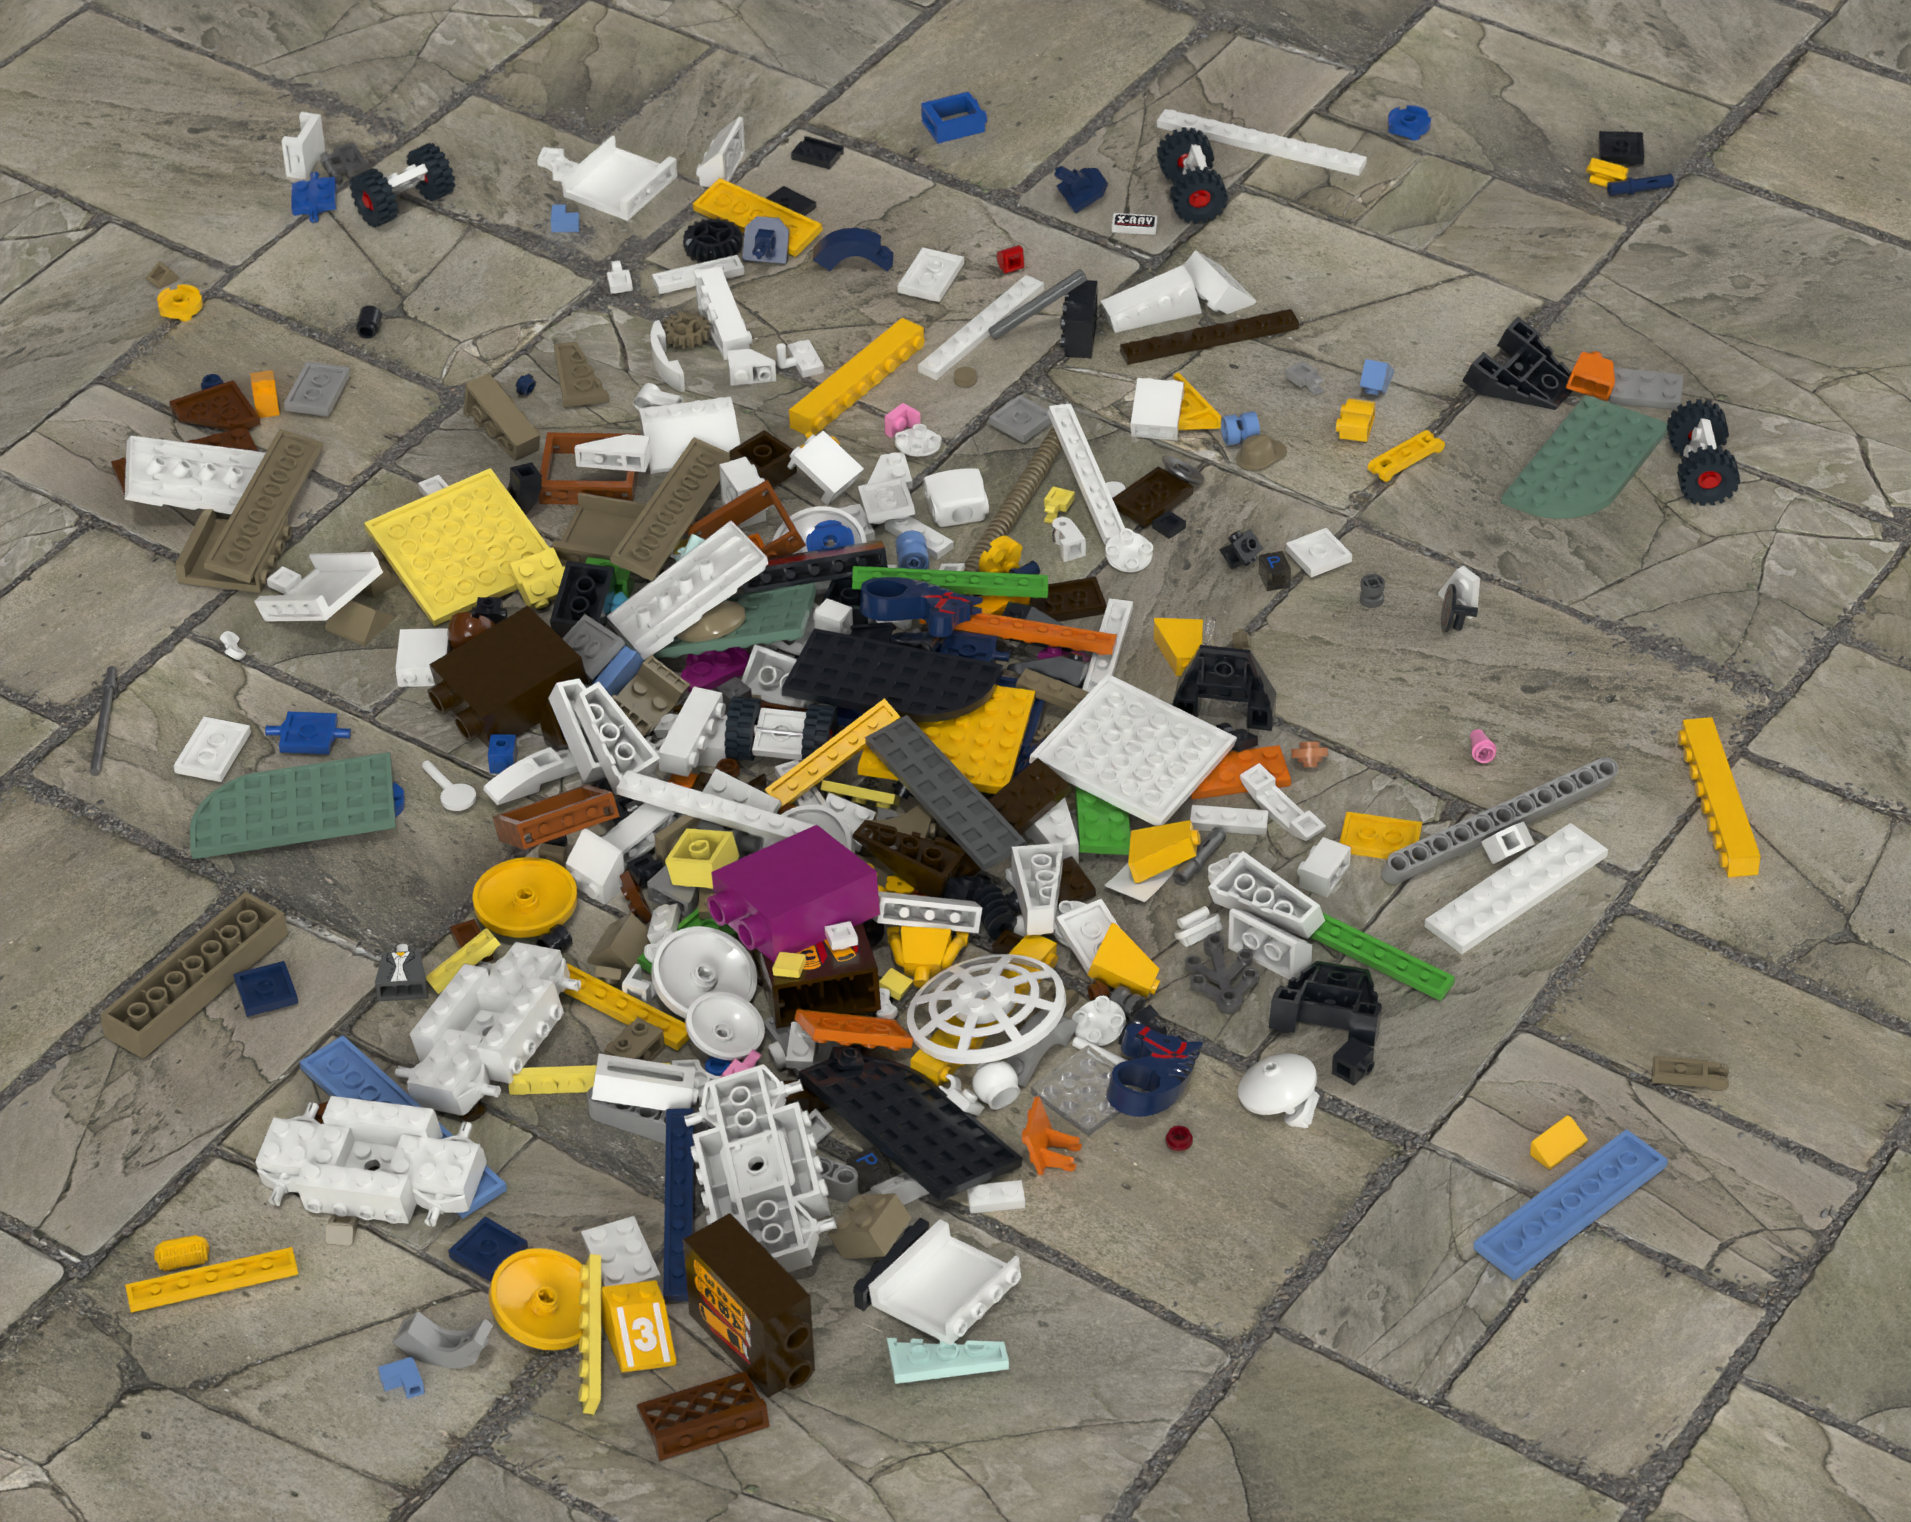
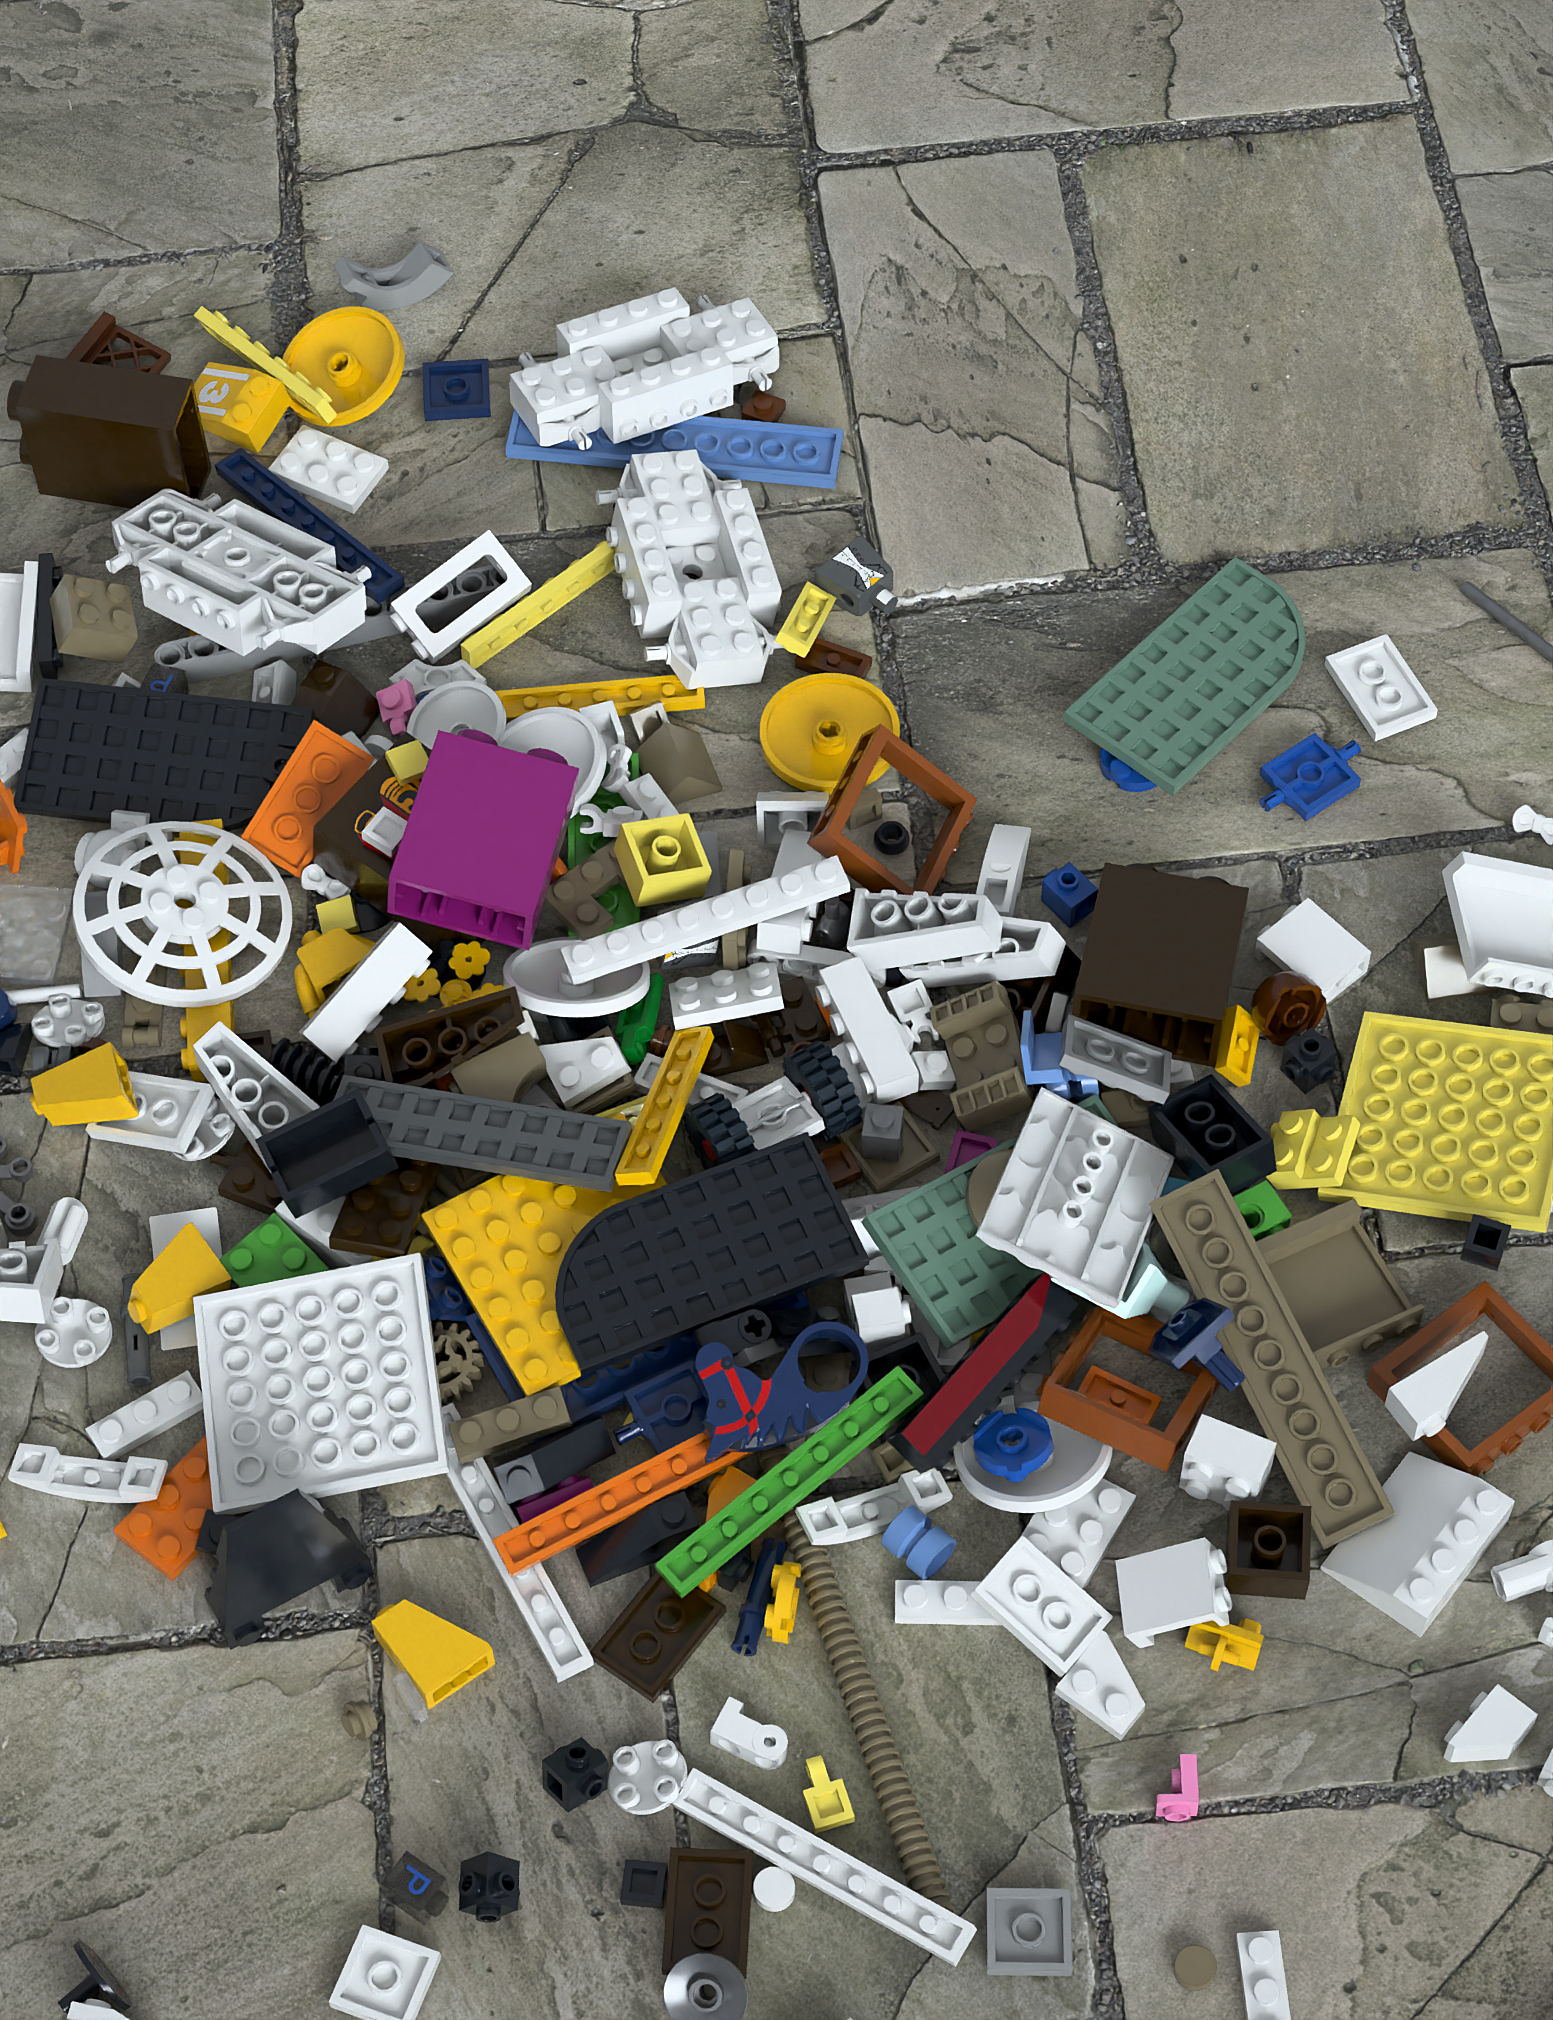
camera: 140 degrees right, 15 degrees up
dark tan brick [100,892,288,1059] -> none
yellow plate [125,1247,298,1312] -> none
yellow piece [154,1235,209,1271] -> none
dark blue plate [233,961,298,1017] -> none
medium blue piece [378,1357,425,1399] -> none
white piece [422,760,476,811] -> none
black wheel [536,924,573,950] -> none
dark tan brick [604,1017,665,1062] -> none
reddish brown plate [619,871,652,924] -> none
black bracket [626,853,663,889] -> none
white plate [776,339,824,378] -> none
yellow brick [789,318,925,435] -> none
white dish [895,424,941,456] -> none
white piece [923,468,989,527] -> none
nougat plate [1291,741,1328,767] -> none
dark grey wheel [1360,574,1385,608] -> none
none -> black piece [255,1088,399,1219]
none -> black brick [542,1737,608,1812]
none -> white plate [579,804,644,837]
none -> dark blue piece [1149,1297,1245,1392]

